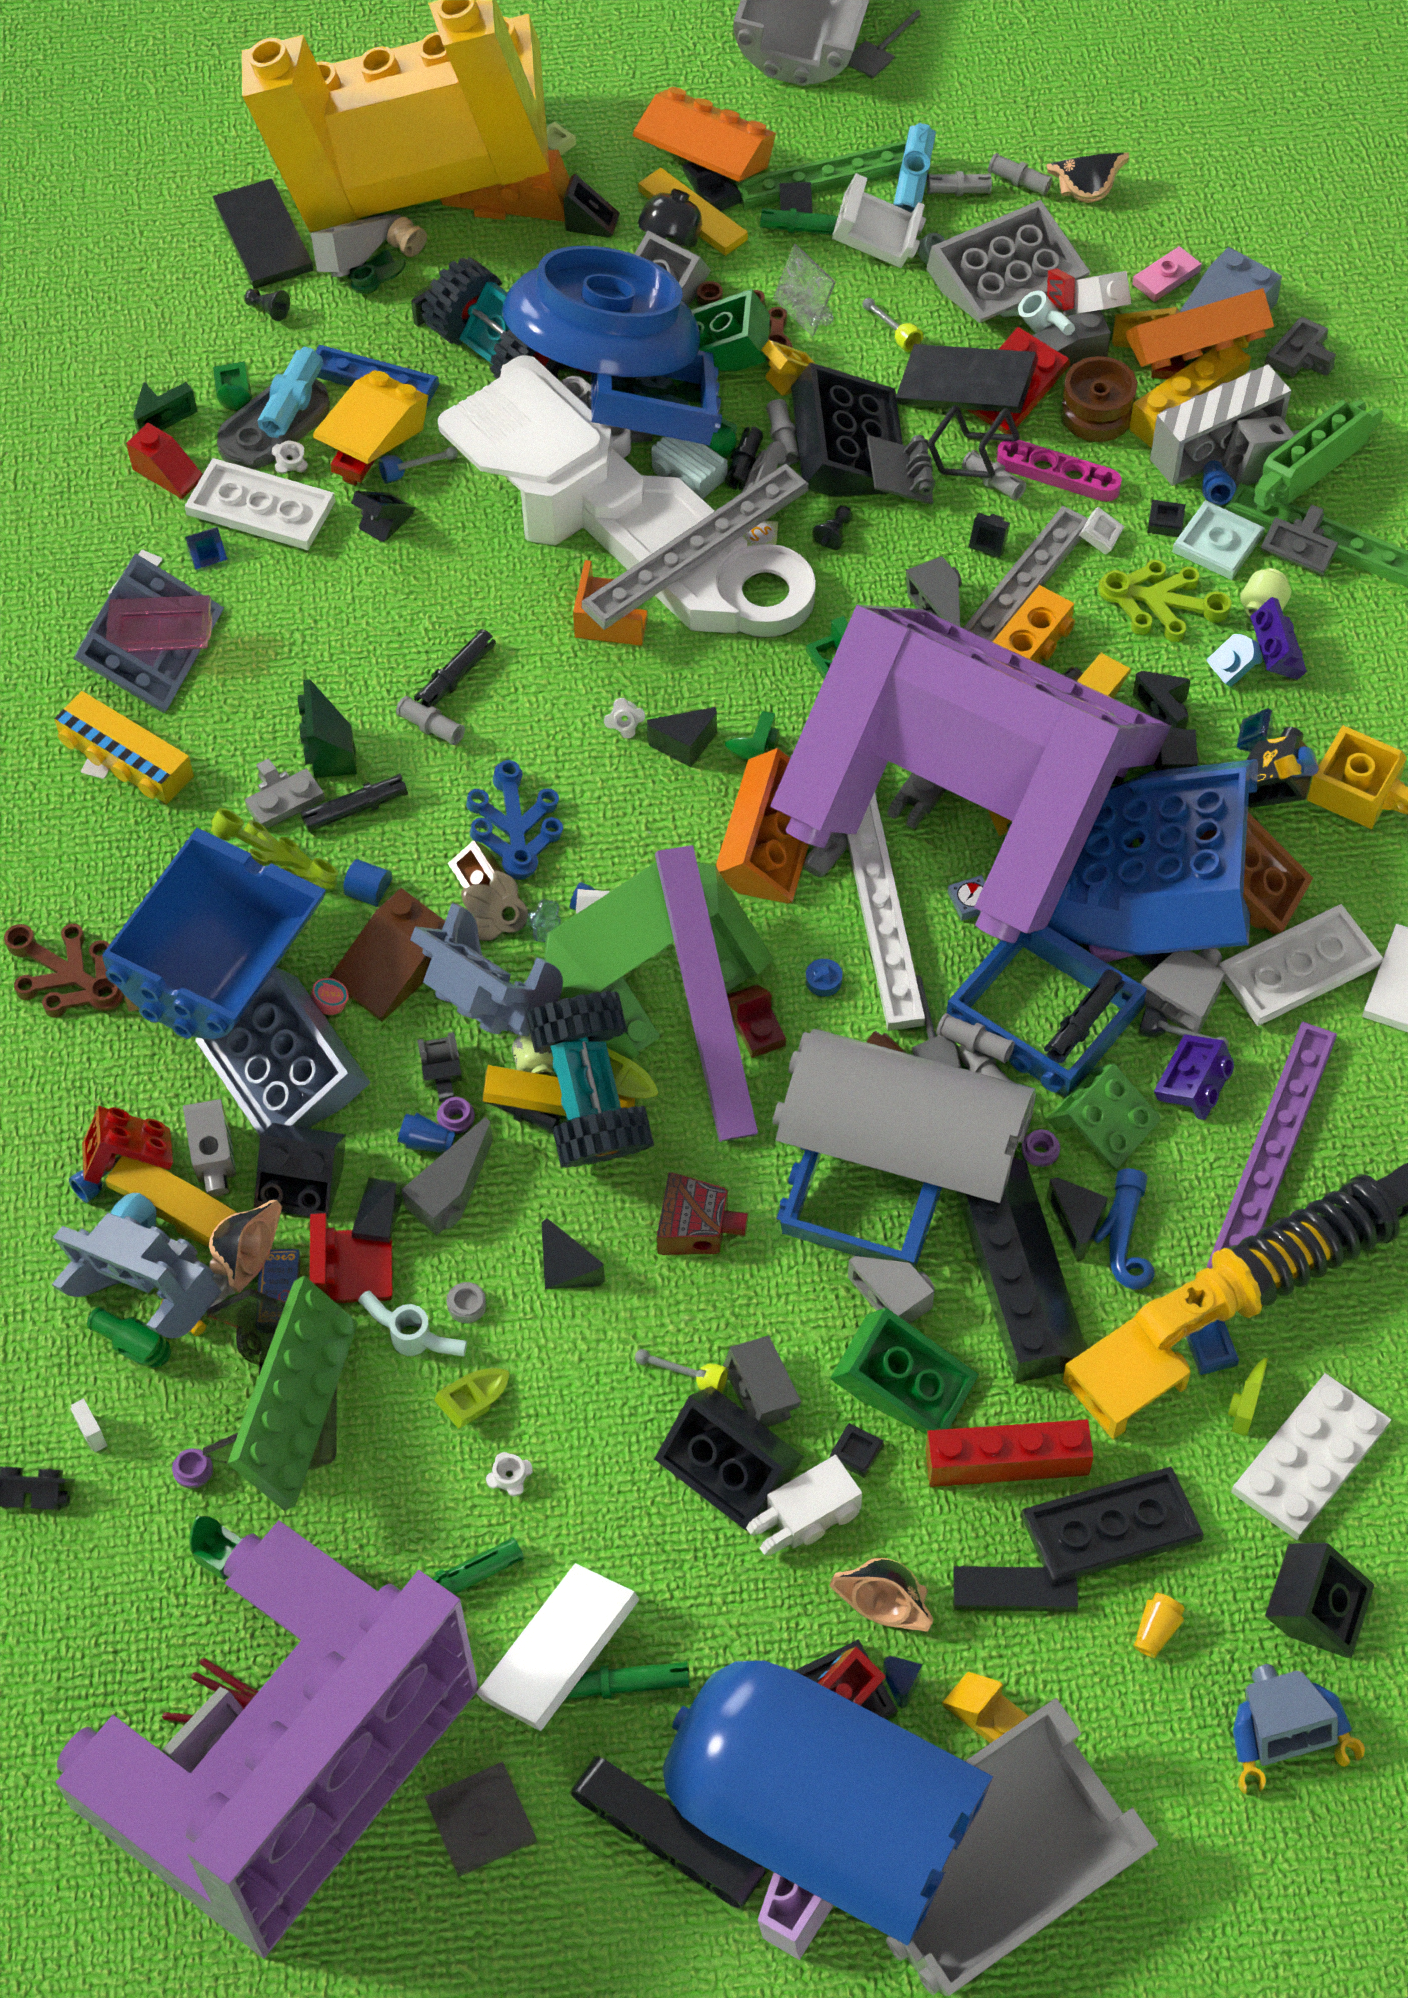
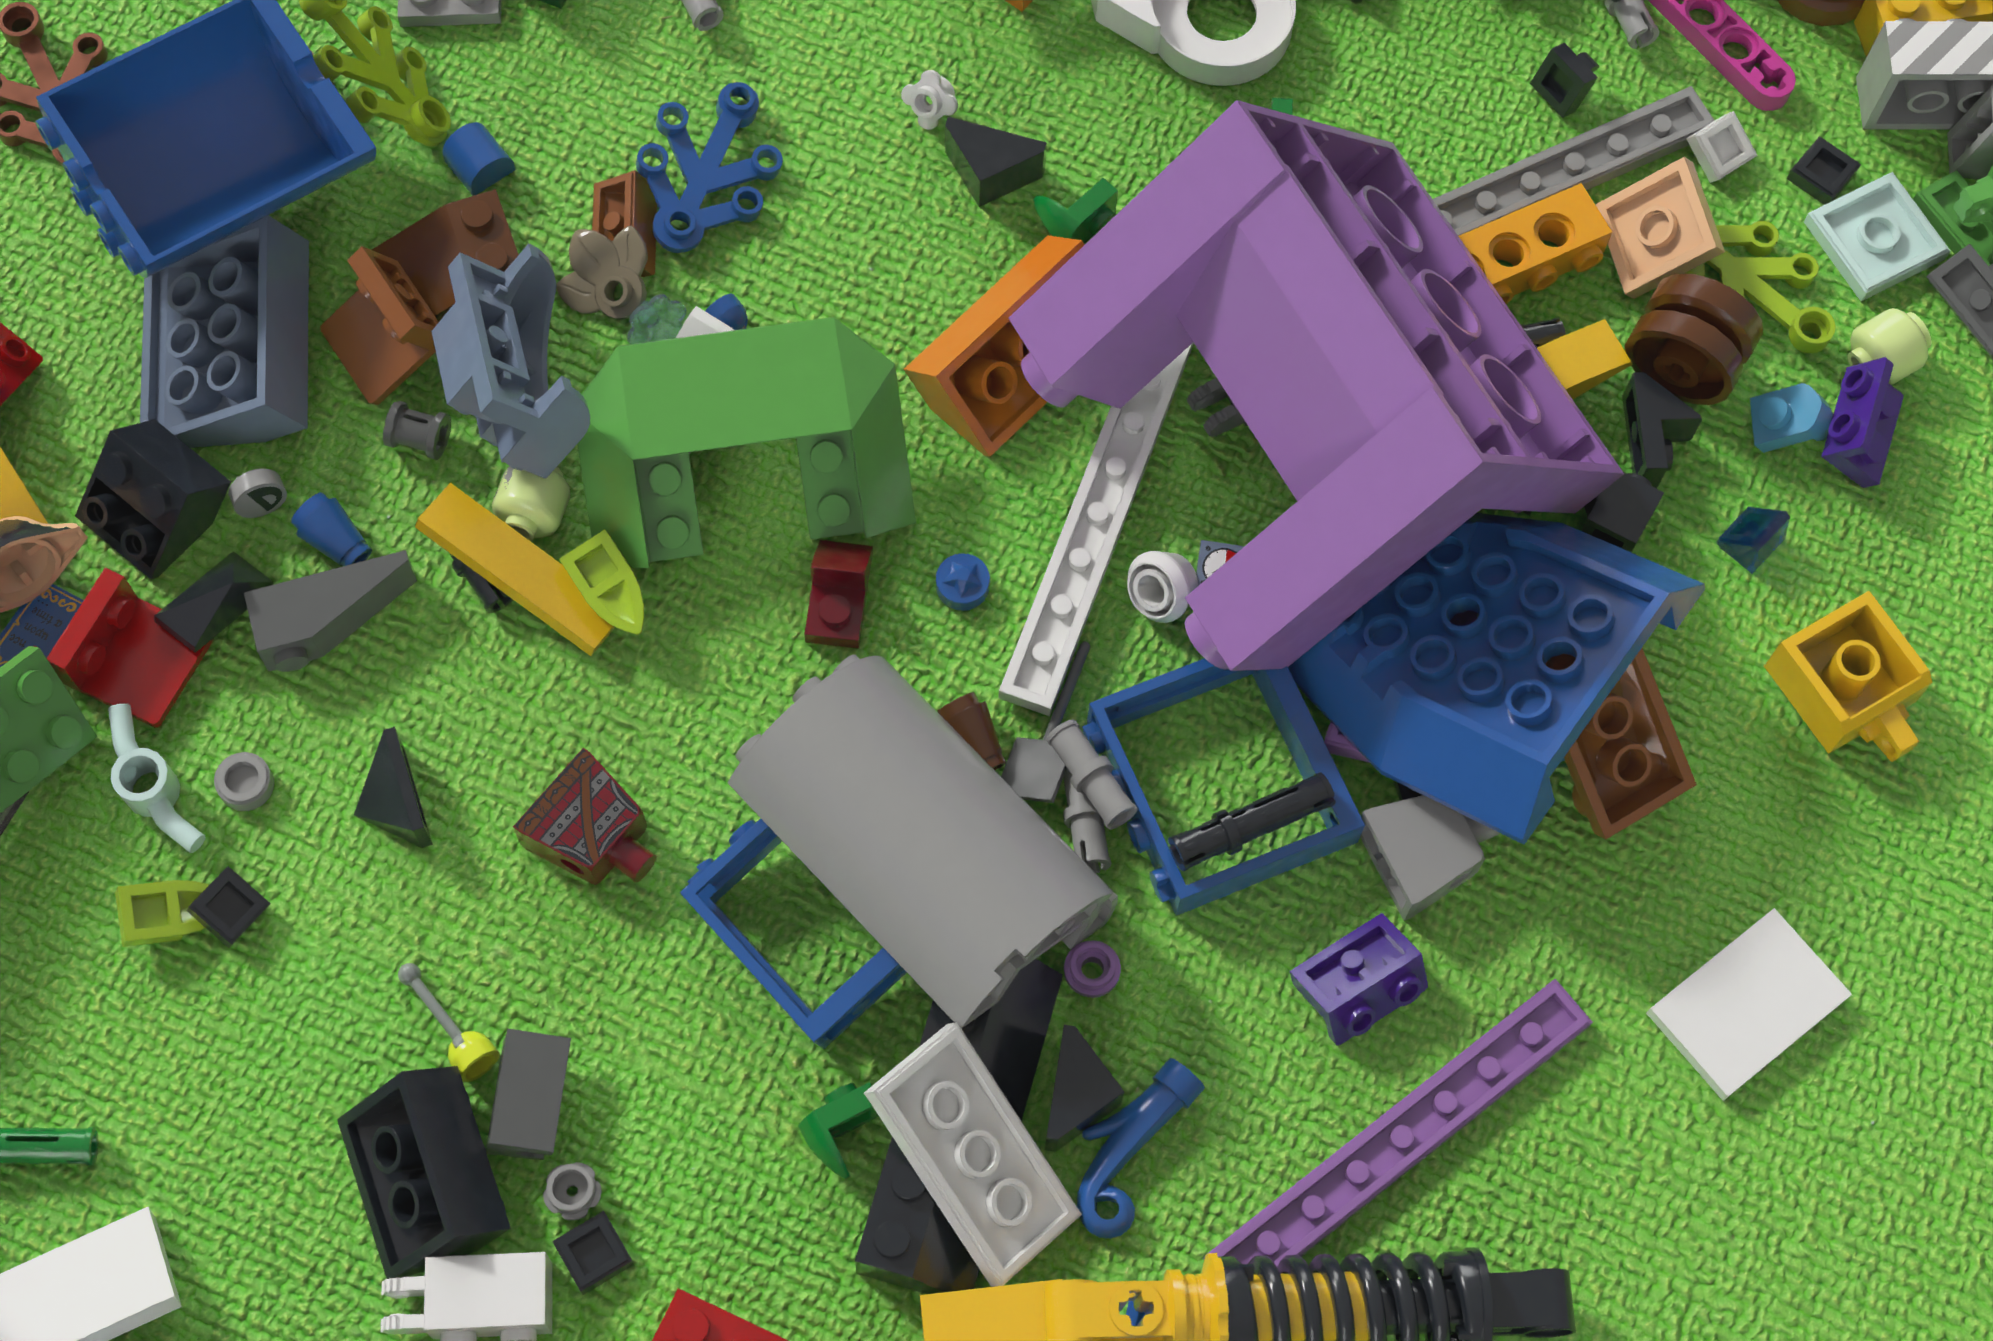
camera: 25 degrees right, 10 degrees up
light grey torso [183,1099,236,1197] -> none
black pin [300,773,408,833] -> none
coral tile [310,978,349,1015] -> none
black tile [422,1060,462,1102] -> none
medium lavender plate [437,1097,475,1134] -> none
white plate [486,1452,533,1497] -> none
black plate [526,991,654,1168] -> none
medium lavender tile [655,845,758,1142] -> none
dark grey piece [803,832,847,877] -> none
green slope [830,1307,979,1435] -> none
light grey slope [848,1256,935,1324] -> none
dark grey slope [906,556,962,626] -> none
bright green bracket [1046,1063,1160,1169] -> none
black hinge [1138,1006,1229,1048] -> none
blue cone [1202,460,1236,505] -> none
white plate [1218,904,1383,1026] -> none
torso [1246,727,1319,808] -> none
none -> black tile [186,866,271,948]
none -> light grey tile [228,469,287,518]
none -> dark orange bracket [320,246,439,405]
none -> light grey plate [543,1162,602,1220]
none -> green plate [798,1082,879,1179]
none -> white tile [864,1022,1082,1287]
none -> white cone [1127,551,1198,623]
none -> light nougat plate [1596,157,1725,299]
none -> reddish brown wheel [1624,274,1763,405]

